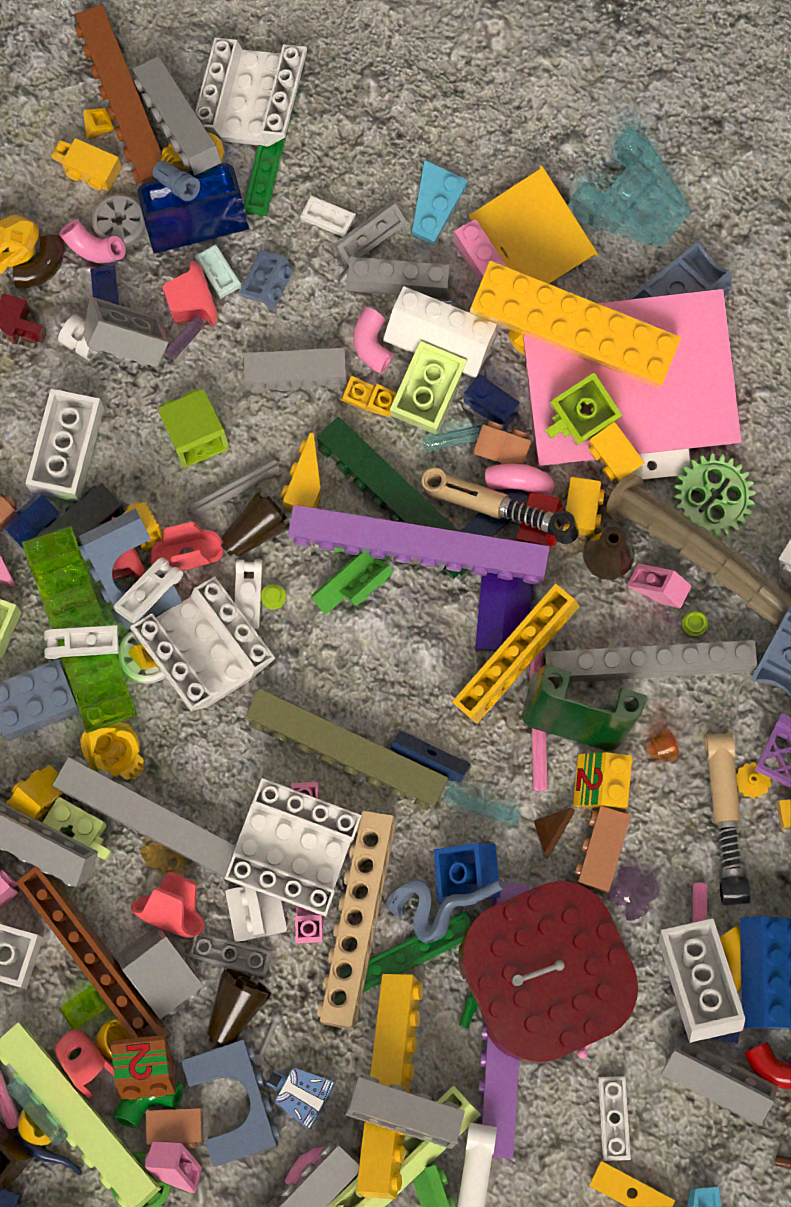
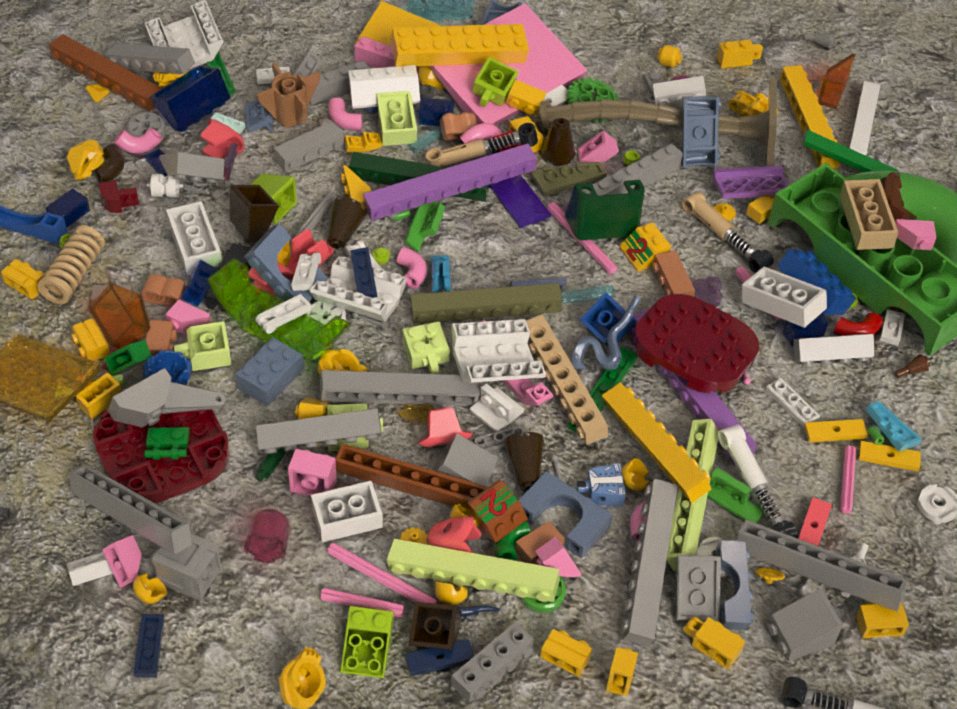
camera: 40 degrees left, 25 degrees down
clear light blue axle [6,1077,68,1146] -> none
yellow brick [51,138,122,192] -> none
clear neon green slope [59,985,109,1030] -> none
yellow slope [128,643,158,670] -> none
sand blue axle [153,161,200,201] -> none
light grey brick [345,1076,465,1149] -> none
medium azure wing [412,160,468,245] -> none
yellow brick [452,584,580,724] -> none
green piece [459,992,478,1029] -> none
light grey hinge [512,960,565,986] -> none
reddish brown slope [534,808,575,859] -> none
clear orange cone [647,728,679,762] -> none
none -> dark brown slope [230,185,279,242]
none -> medium nougat brick [257,63,320,128]
none -> dark blue plate [350,247,378,298]
none -> bright pink cylinder [397,247,427,289]
none -> yellow piece [400,527,428,545]
none -> yellowish green hinge [402,322,450,374]
none -> dark grey tile [419,85,434,101]
none -> dark azure plate [431,255,451,293]
none -> olive wing [529,162,607,196]
none -> yellow hair [621,458,649,491]

